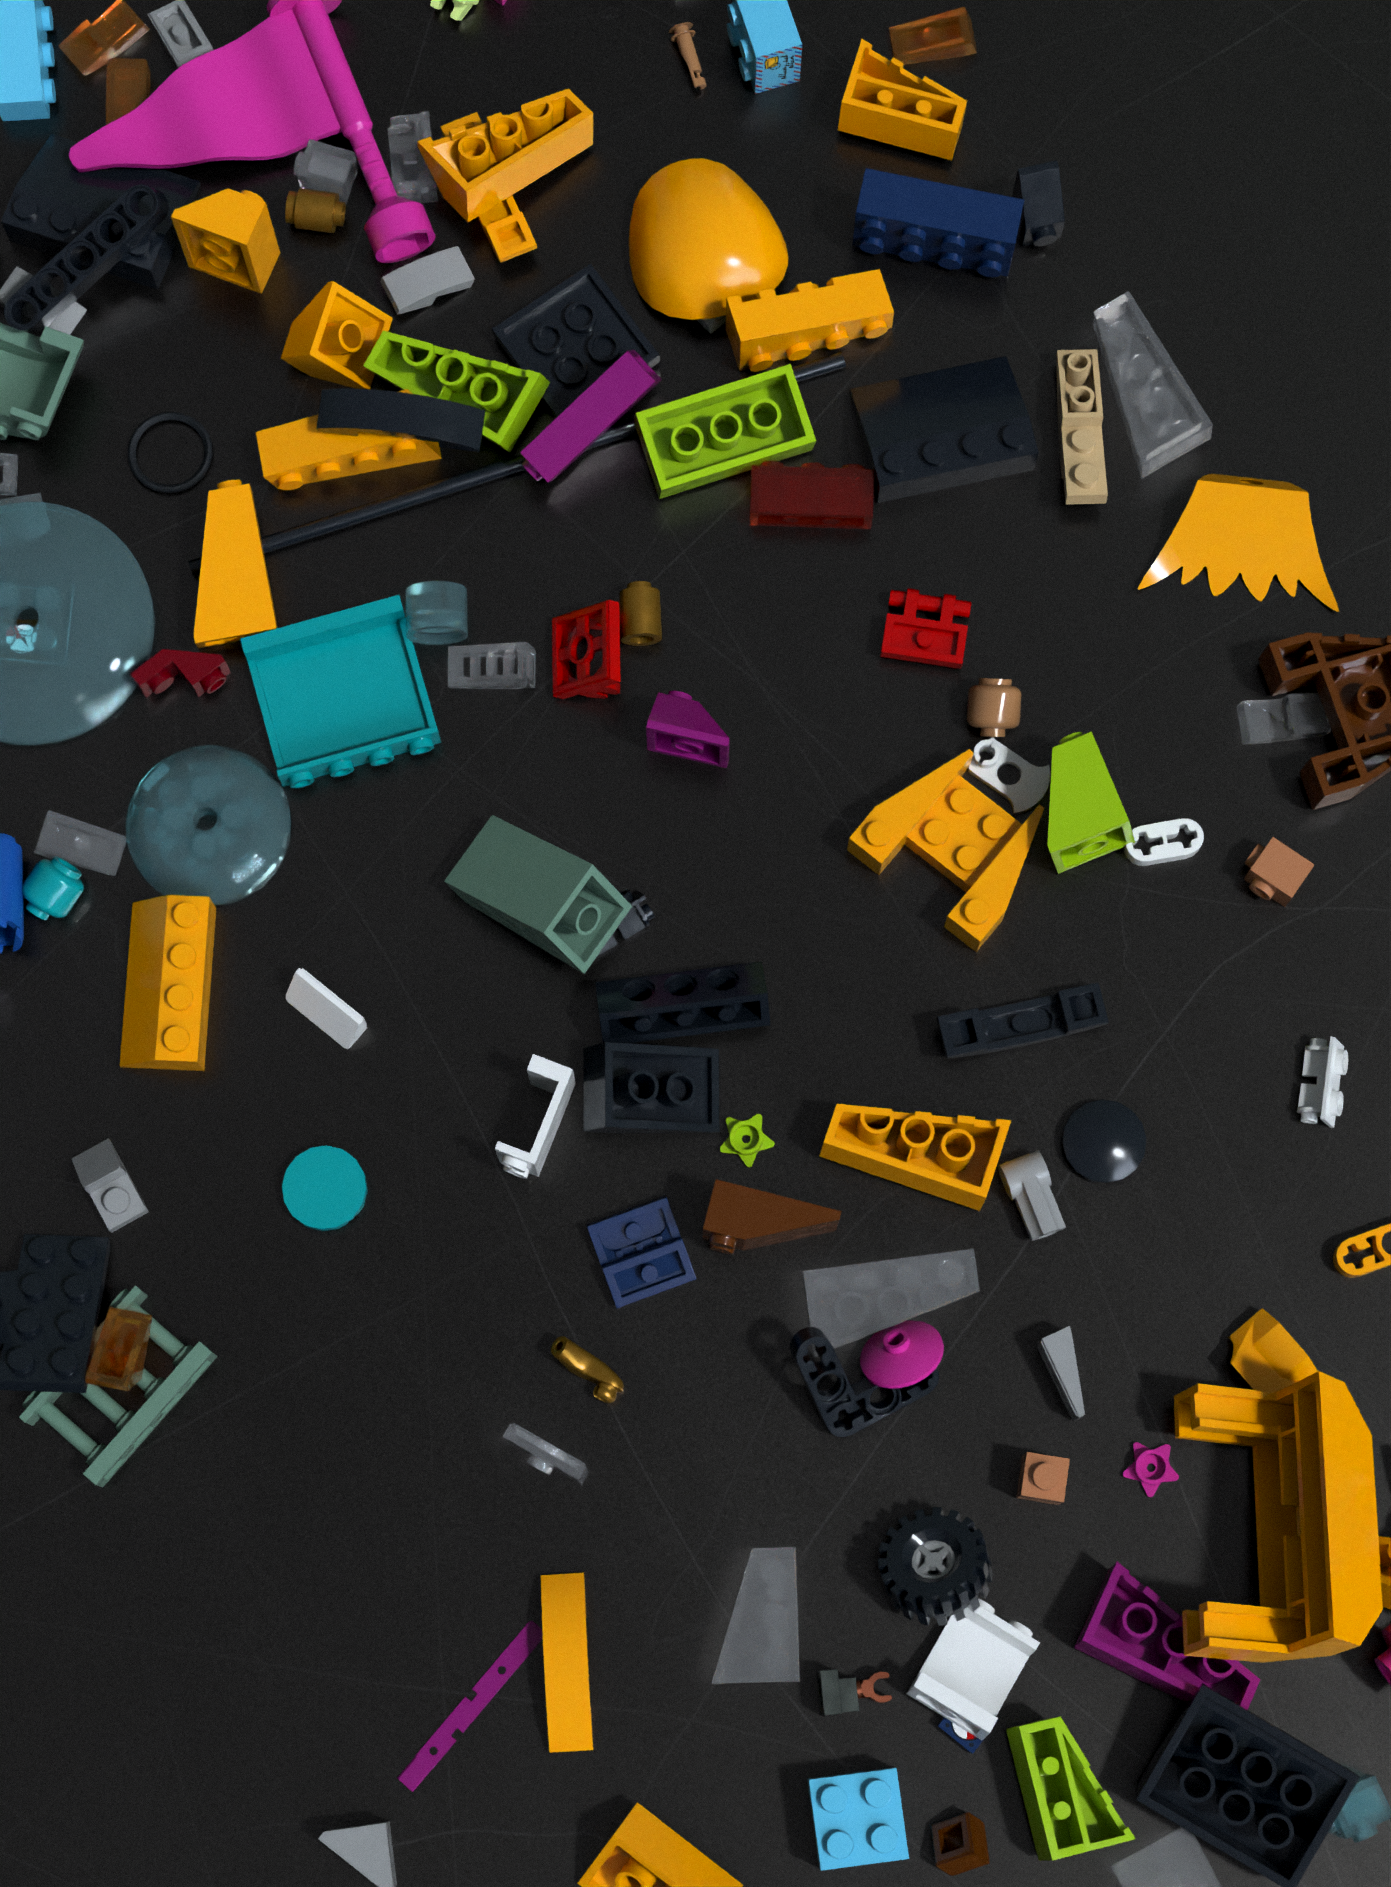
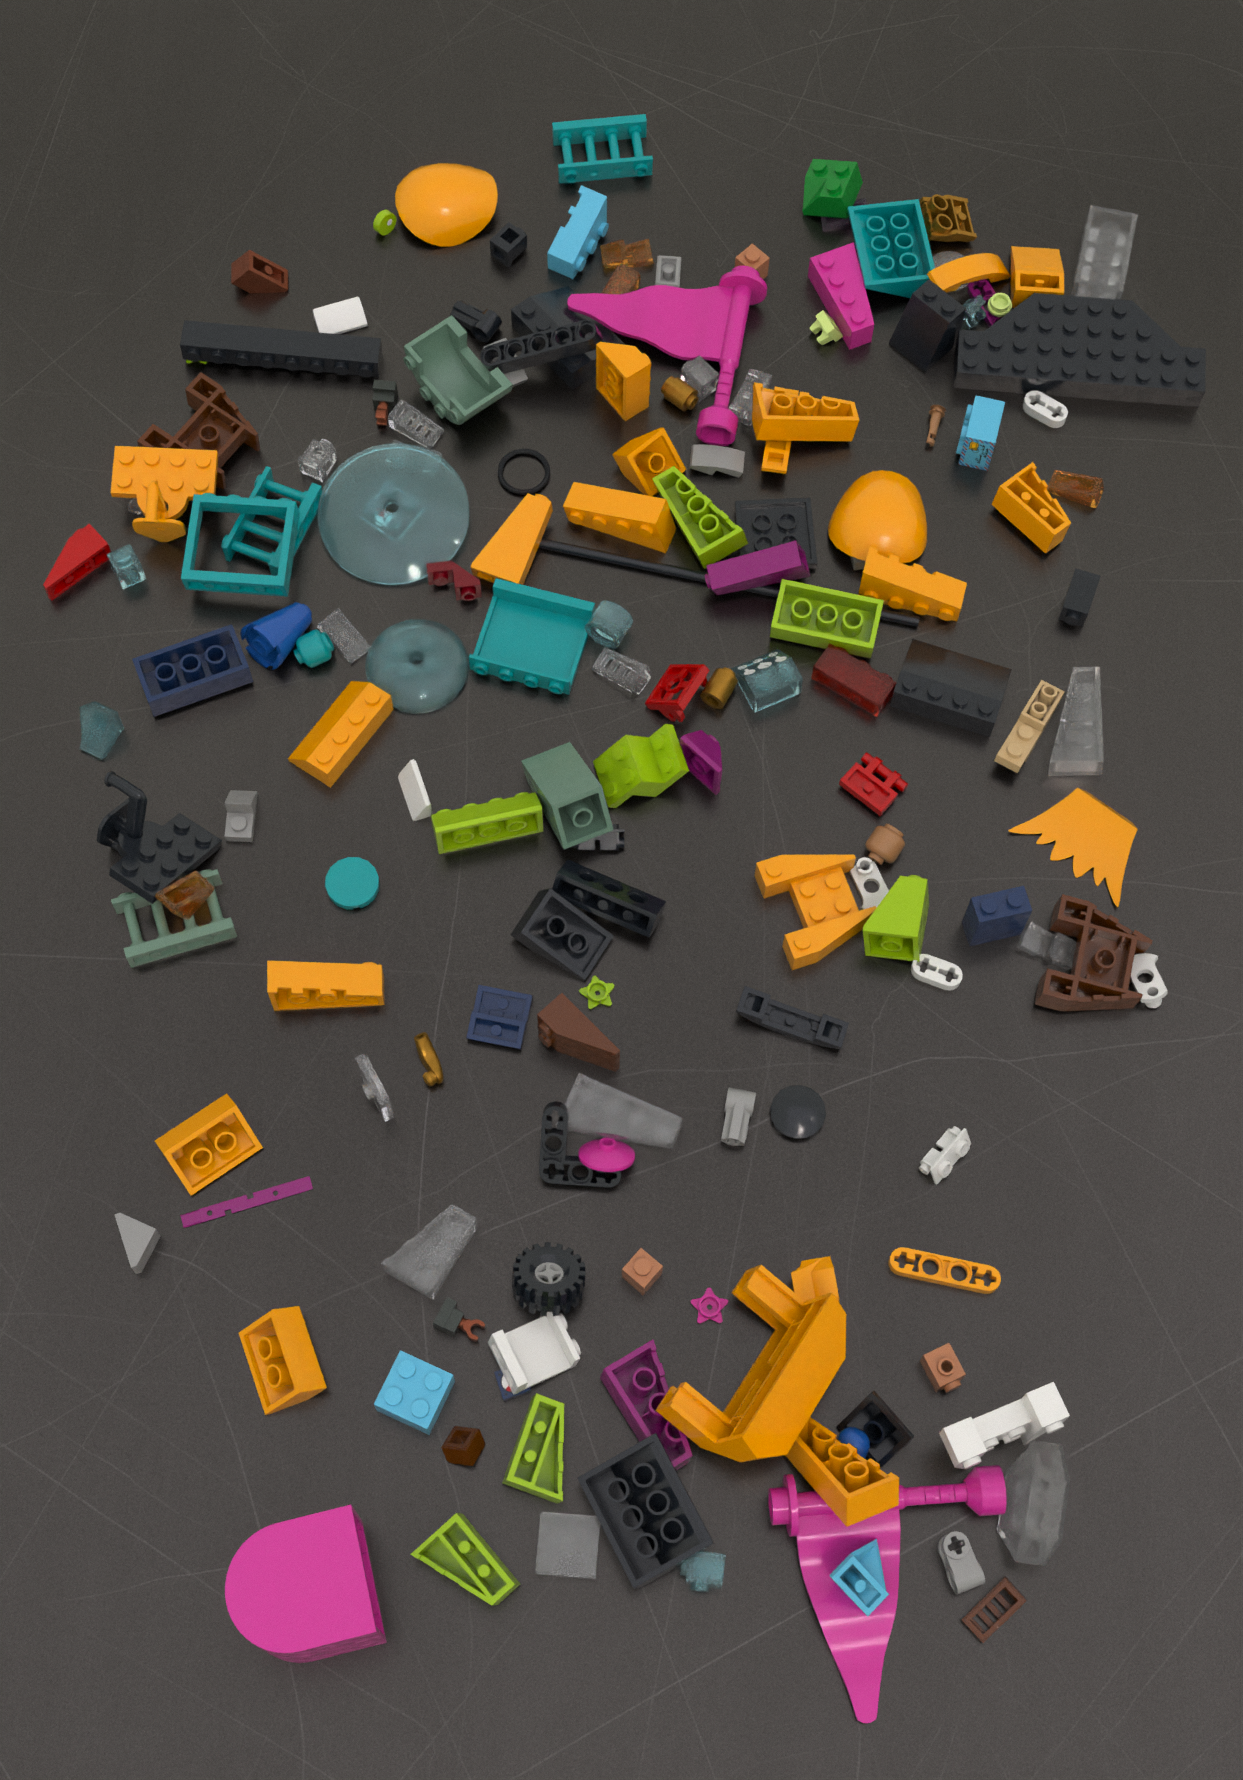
camera: 30 degrees right, 10 degrees down
black slope [316,388,485,452] -> none
white panel [495,1054,576,1179] -> none
light orange slope [541,1573,593,1753] -> none
light orange wedge [819,1104,1011,1211] -> none
dark blue brick [852,168,1024,277] -> none
light grey slope [1036,1326,1085,1421] -> none
nougat brick [1244,837,1315,907] -> none
none -> light orange slope [155,1093,263,1195]
none -> light orange wedge [267,961,385,1011]
none -> lime slope [431,792,543,854]
none -> lime bracket [593,724,689,808]
none -> clear light blue slope [731,649,803,713]
none -> dark blue brick [961,886,1032,947]

